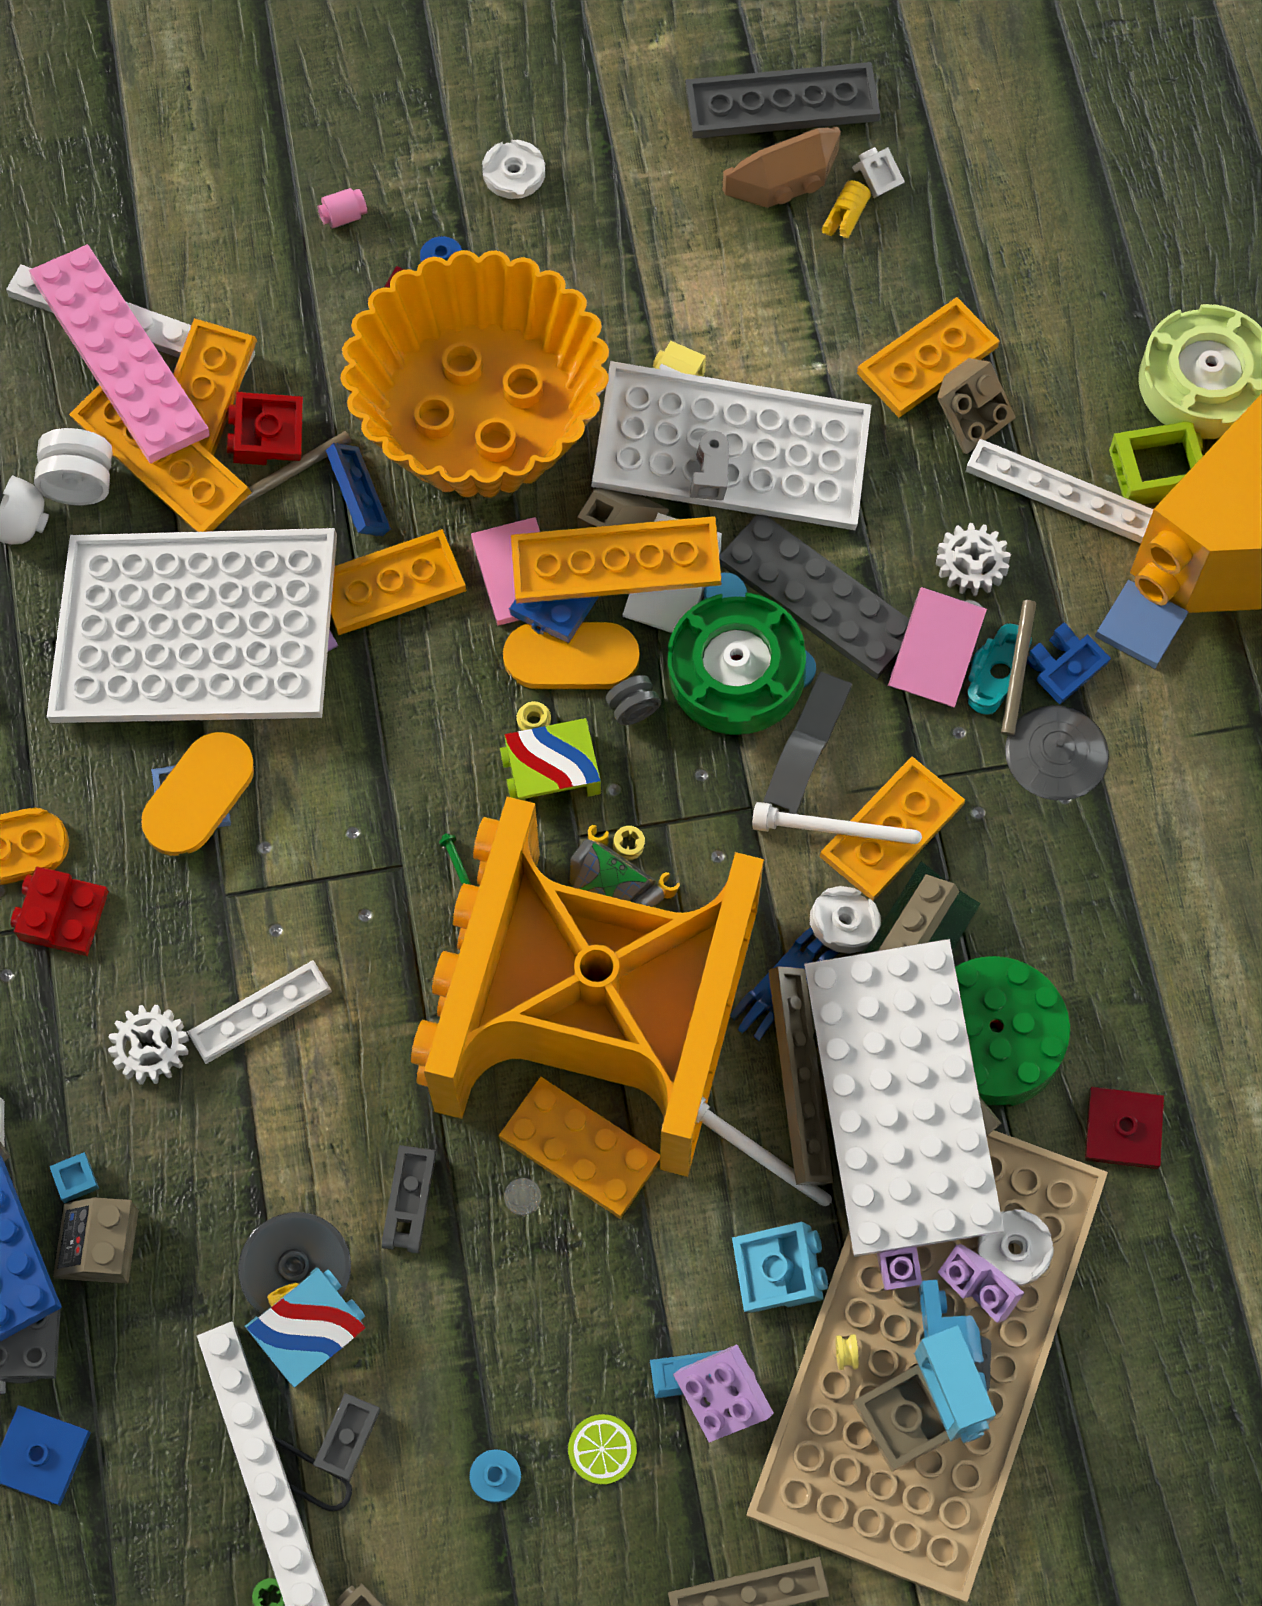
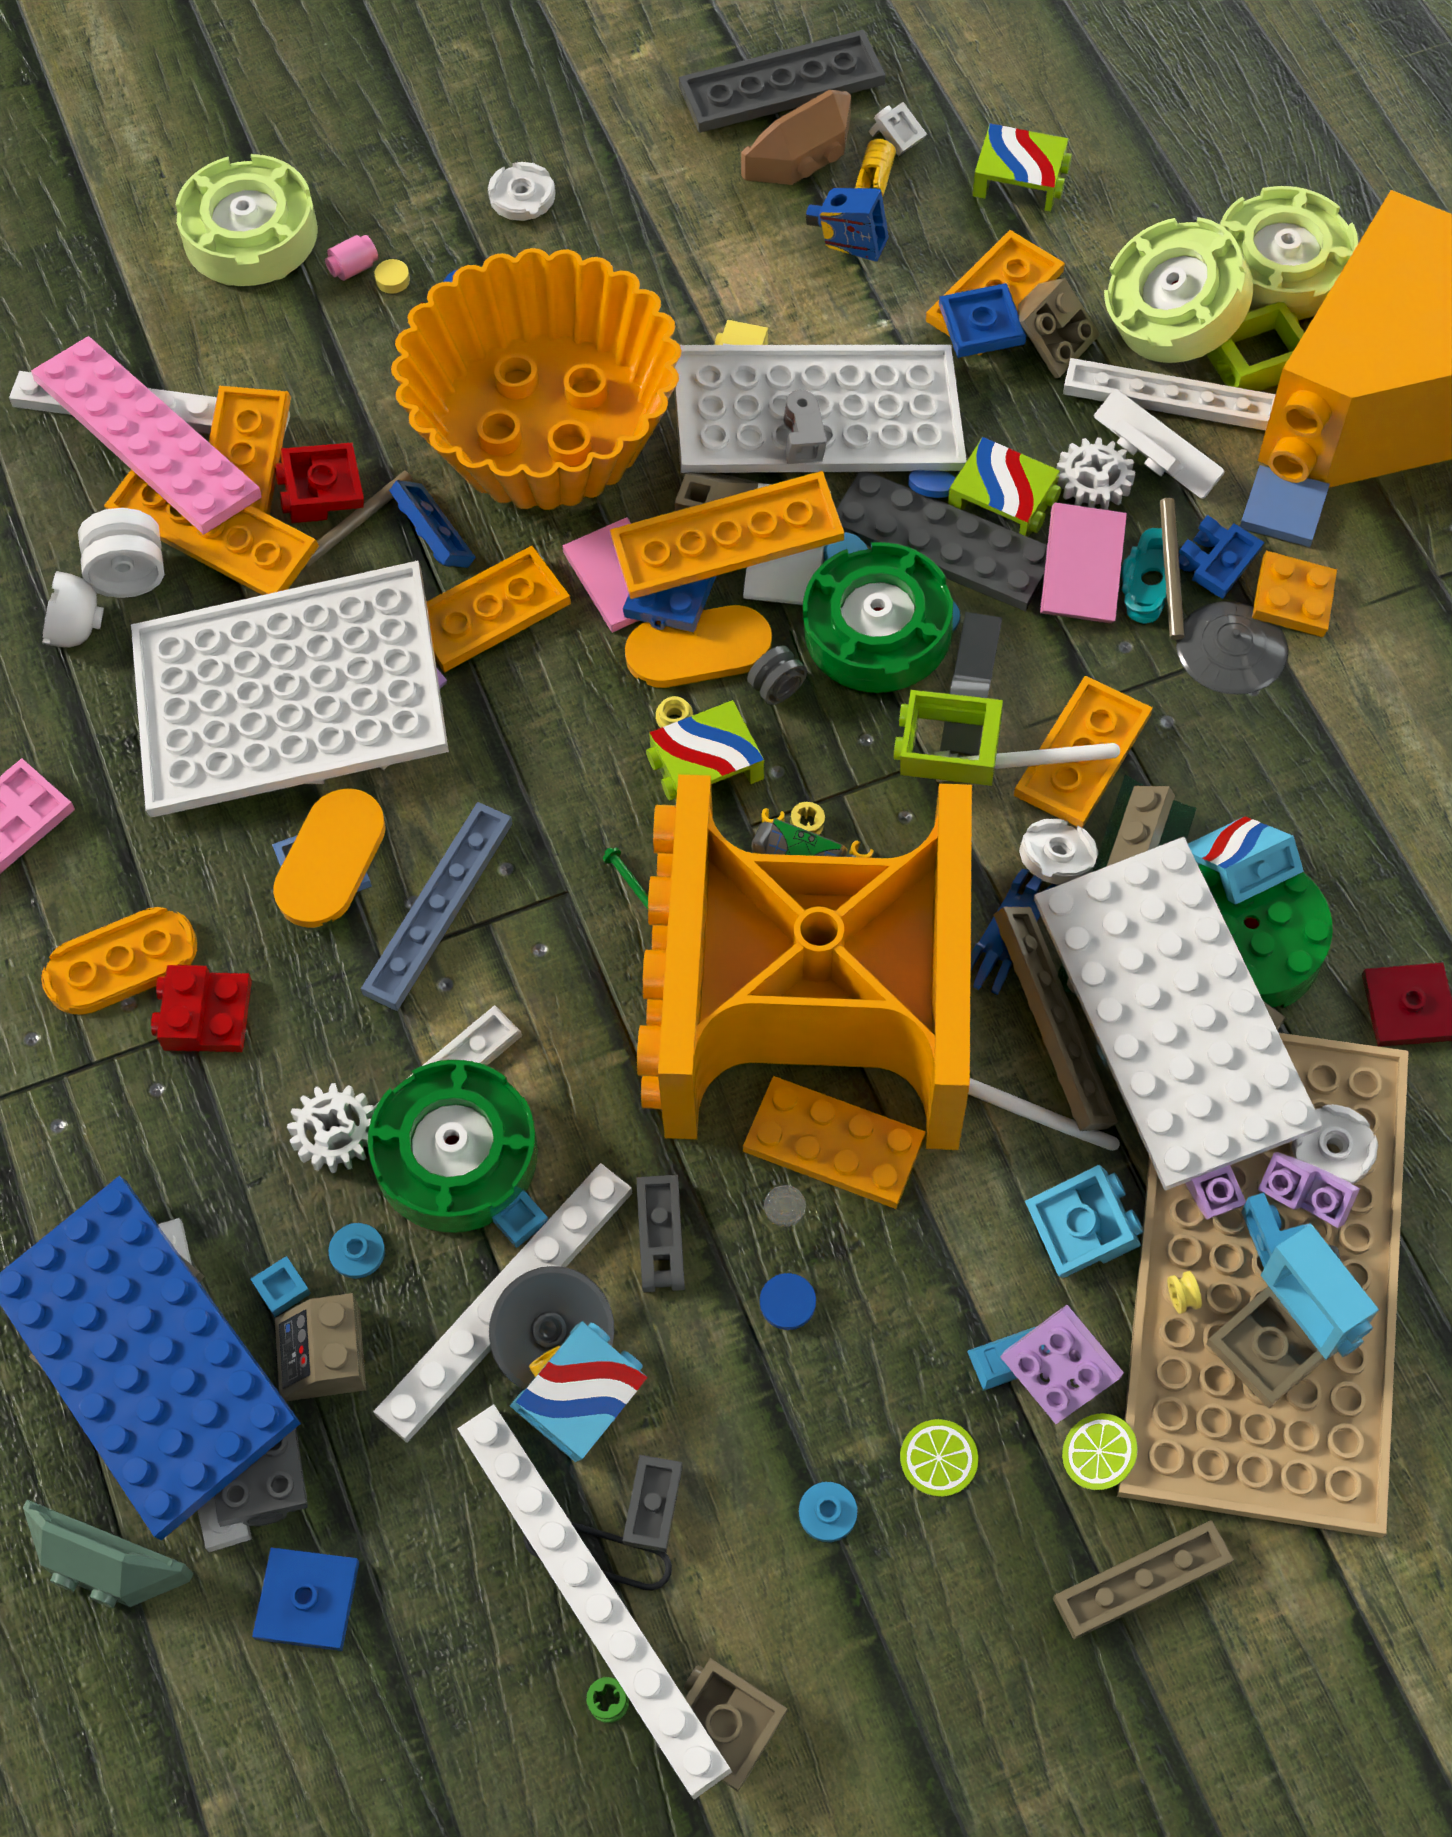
camera: 10 degrees left, 5 degrees down
none -> yellowish green piece [175,154,318,286]
none -> dark azure piece [328,1223,385,1279]
none -> sand blue plate [361,802,513,1011]
none -> green piece [368,1060,538,1232]
none -> white plate [373,1163,632,1443]
none -> light yellow tile [374,259,410,294]
none -> dark azure plate [492,1190,548,1248]
none -> blue piece [760,1273,816,1330]
none -> blue torso [806,188,889,261]
none -> lime window [894,690,1003,786]
none -> blue piece [908,470,955,498]
none -> blue plate [939,283,1026,358]
none -> panel [948,437,1062,537]
none -> panel [972,123,1072,212]
none -> lime sticker [1062,1413,1138,1490]
none -> white bracket [1094,389,1225,499]
none -> yellowish green piece [1104,217,1253,363]
none -> medium azure panel [1188,816,1304,904]
none -> light orange plate [1252,550,1337,637]

